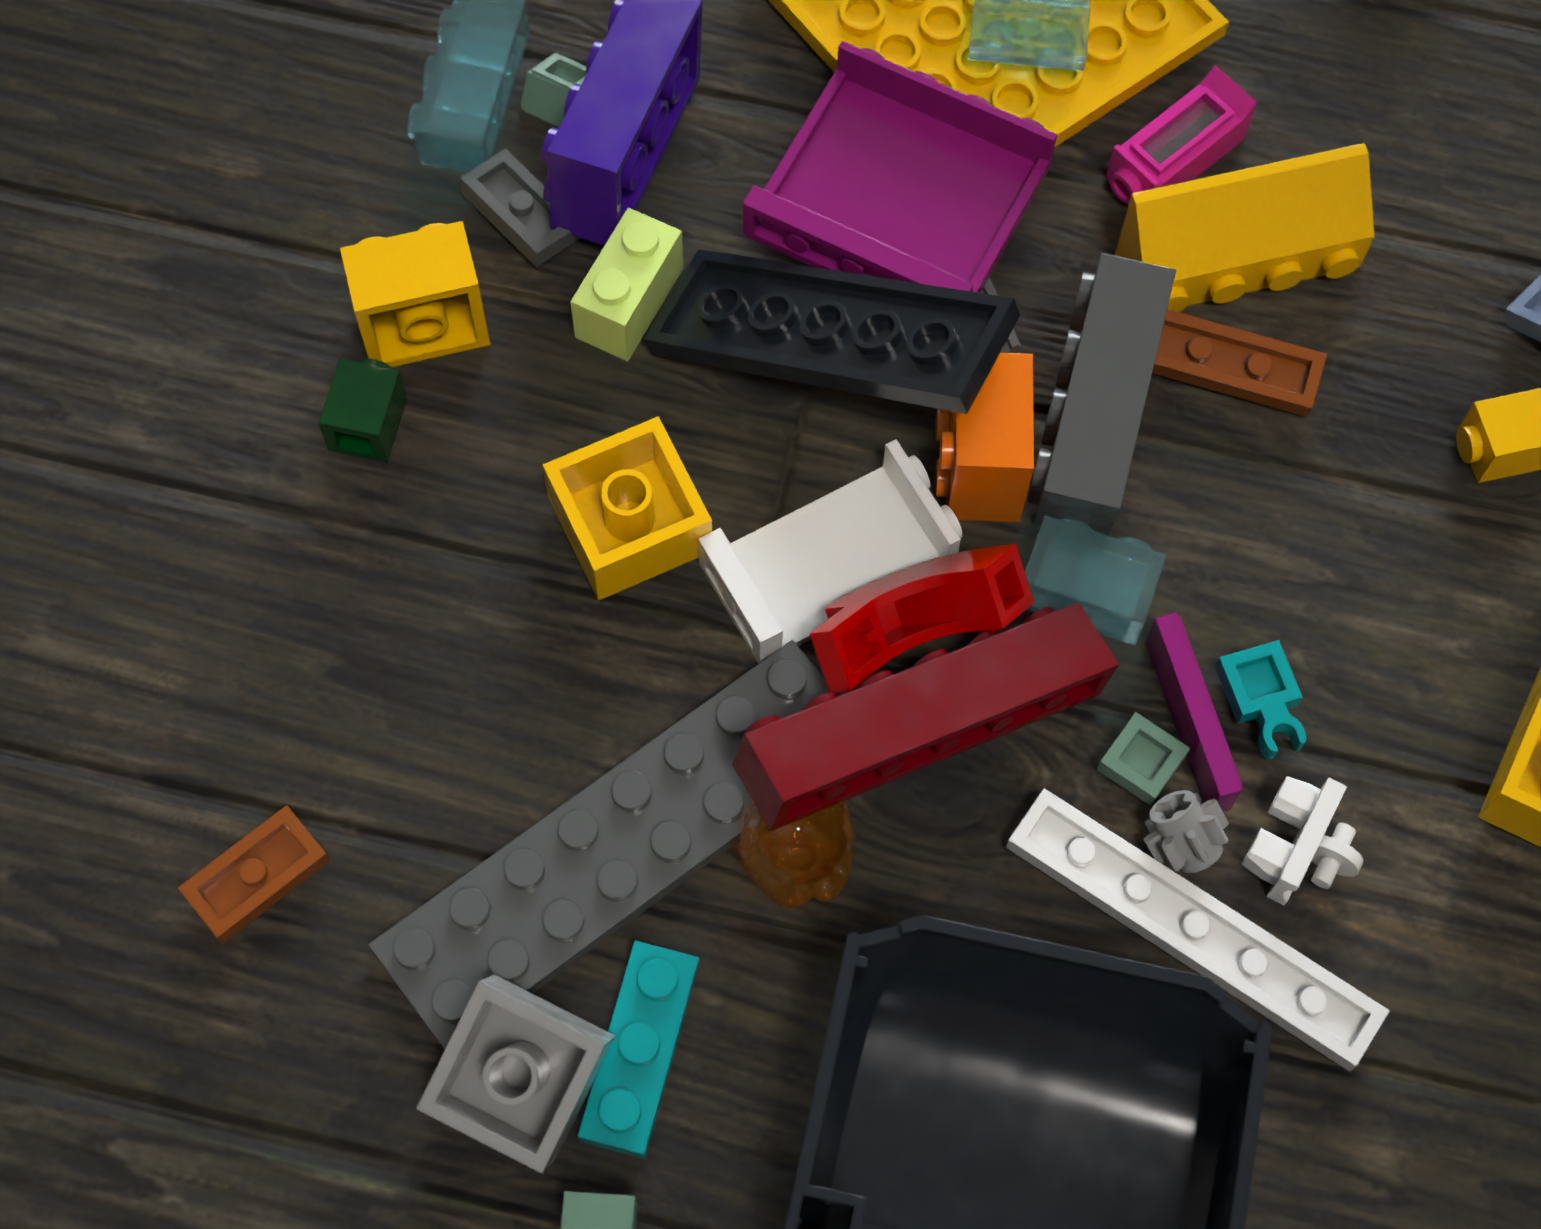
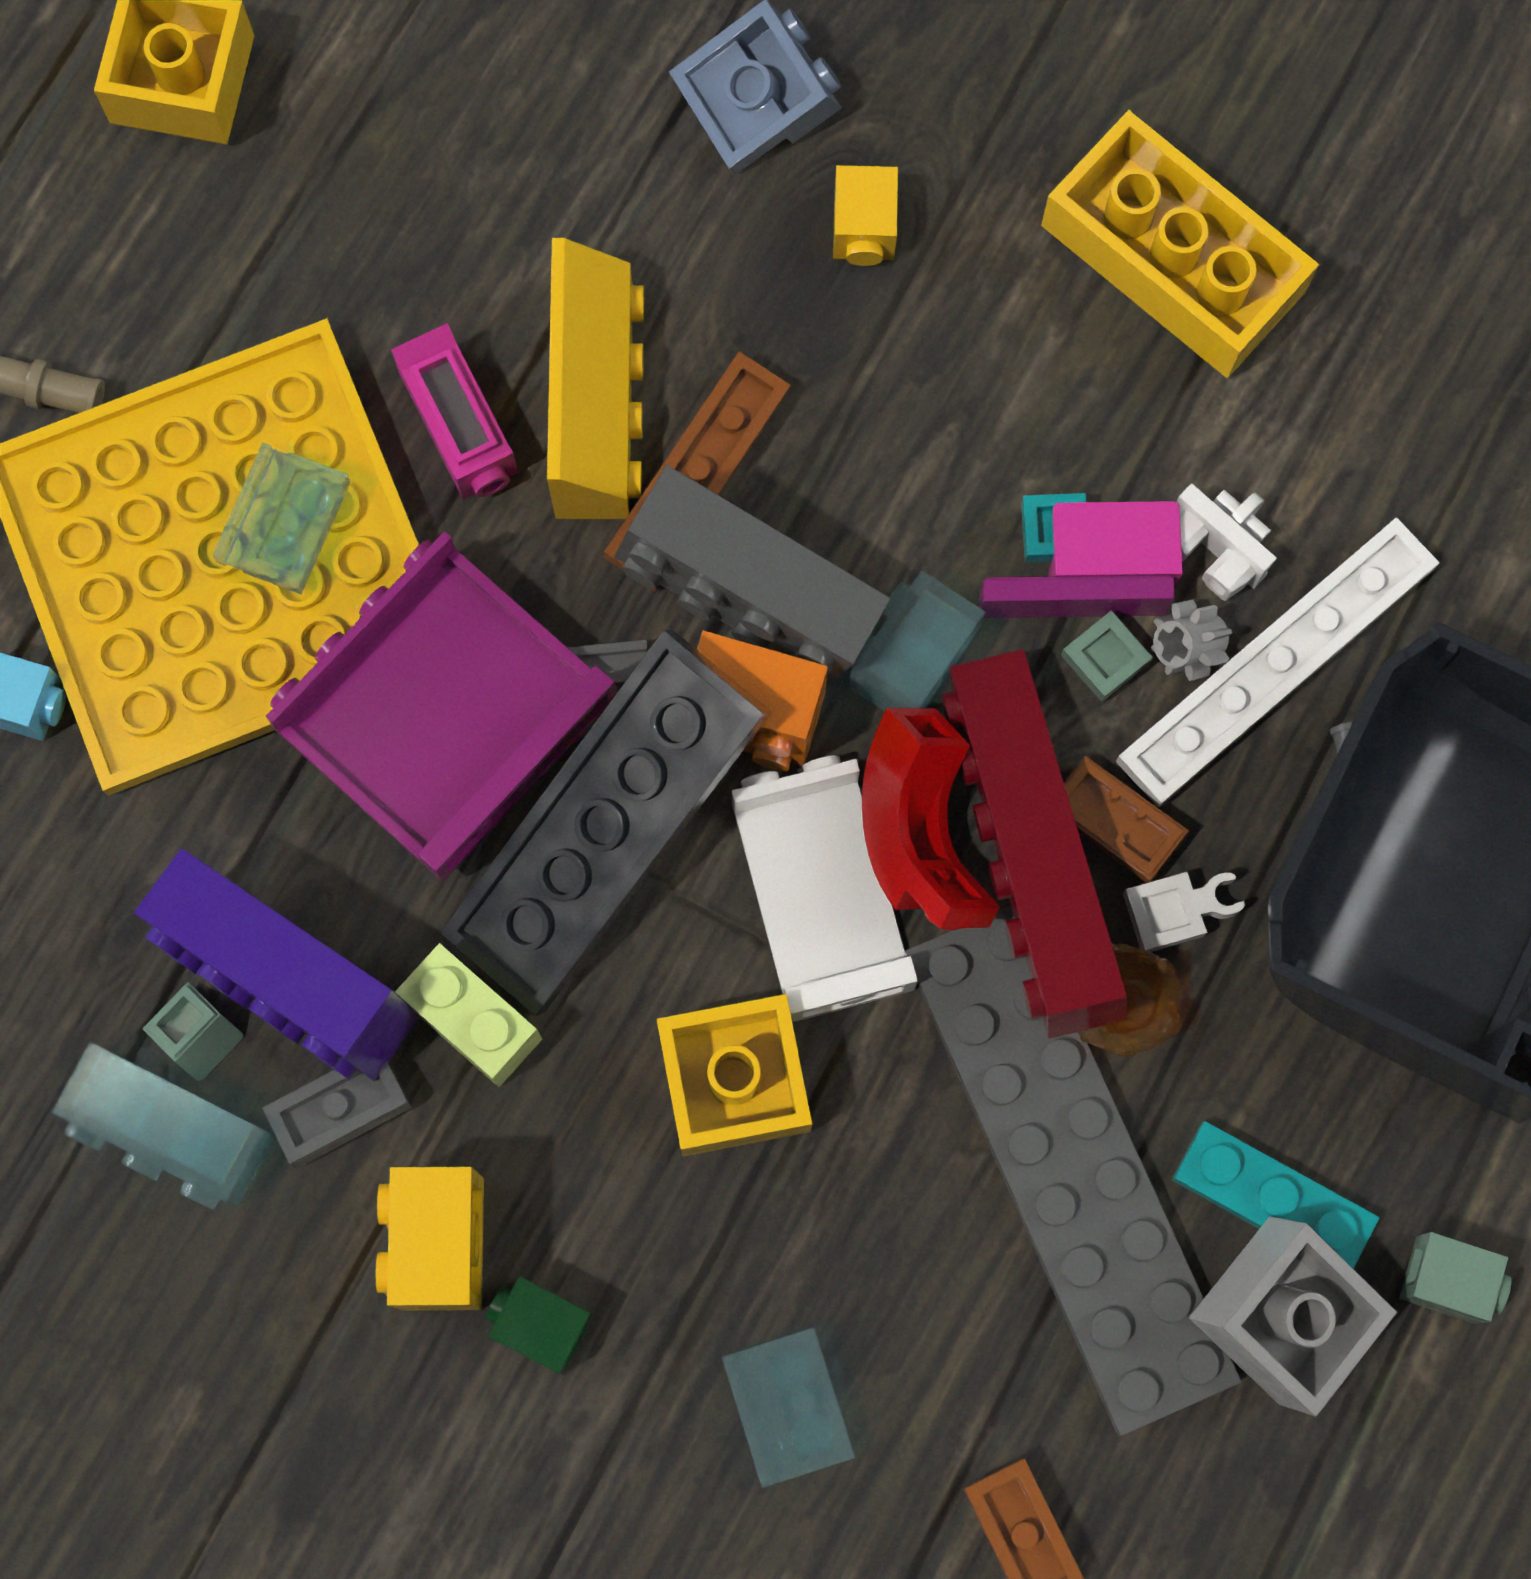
camera: 75 degrees left, 10 degrees up
none -> clear light blue plate [722,1328,855,1488]
none -> dark pink panel [1049,501,1183,590]
none -> dark orange plate [1064,756,1189,883]
none -> white plate [1123,872,1245,954]

